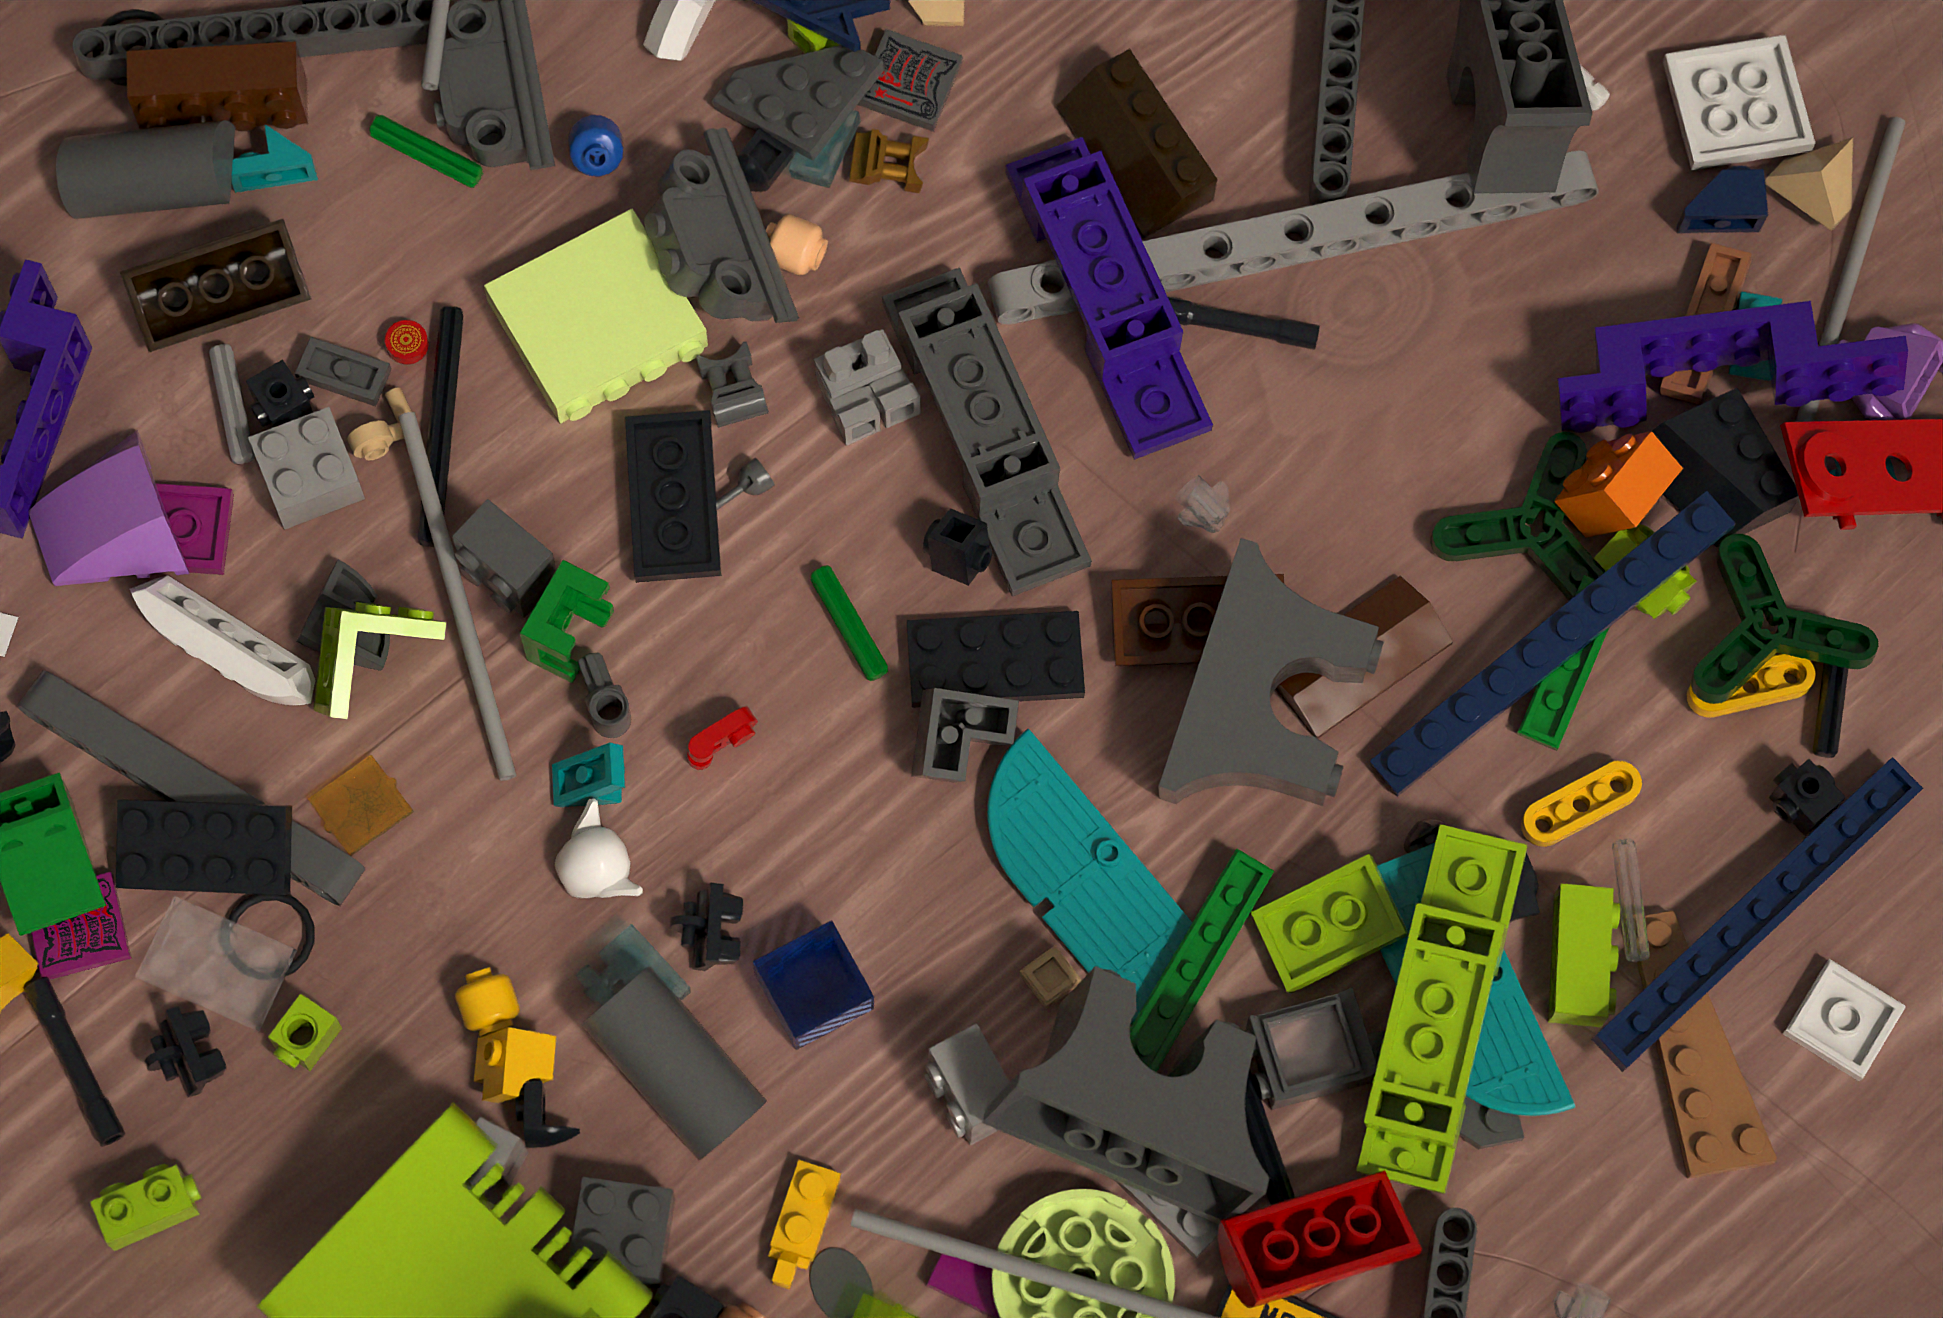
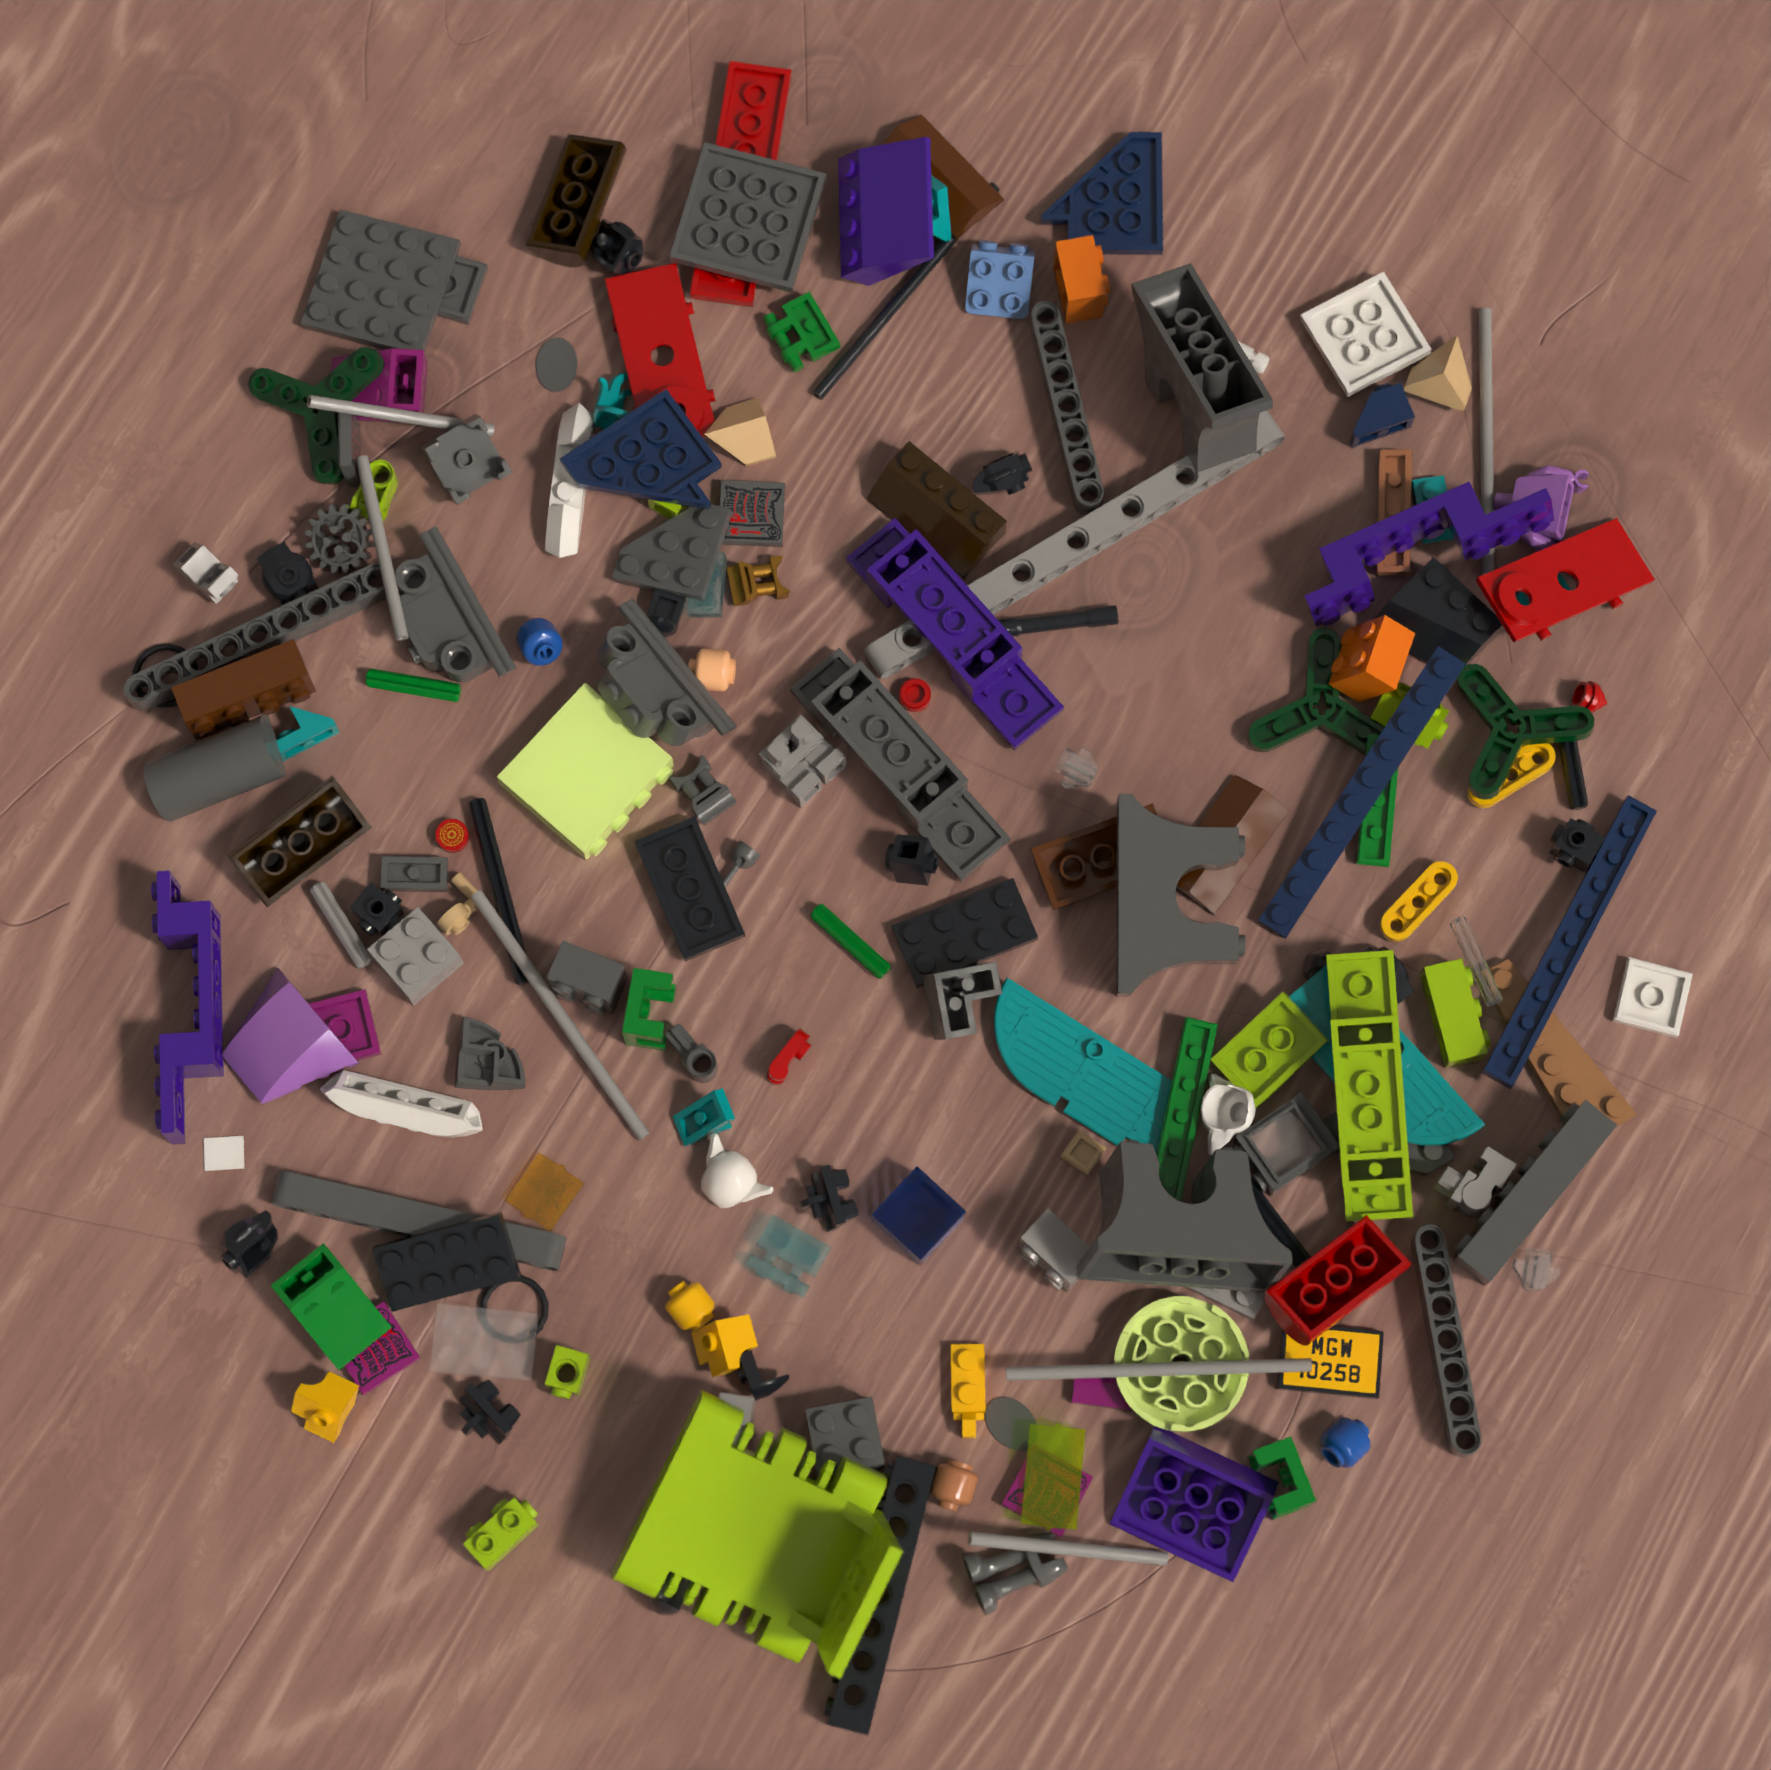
camera: 15 degrees left, 5 degrees up
black piece [24,978,125,1146] -> none
bracket [313,602,446,719] -> none
dark grey brick [581,965,767,1160] -> none
none -> red tile [899,678,931,712]
none -> black hand [973,450,1033,495]
none -> white piece [1201,1074,1256,1155]
none -> light grey hips [1433,1146,1517,1217]
none -> dark grey brick [1454,1100,1618,1285]
none -> red plate [1572,681,1607,713]

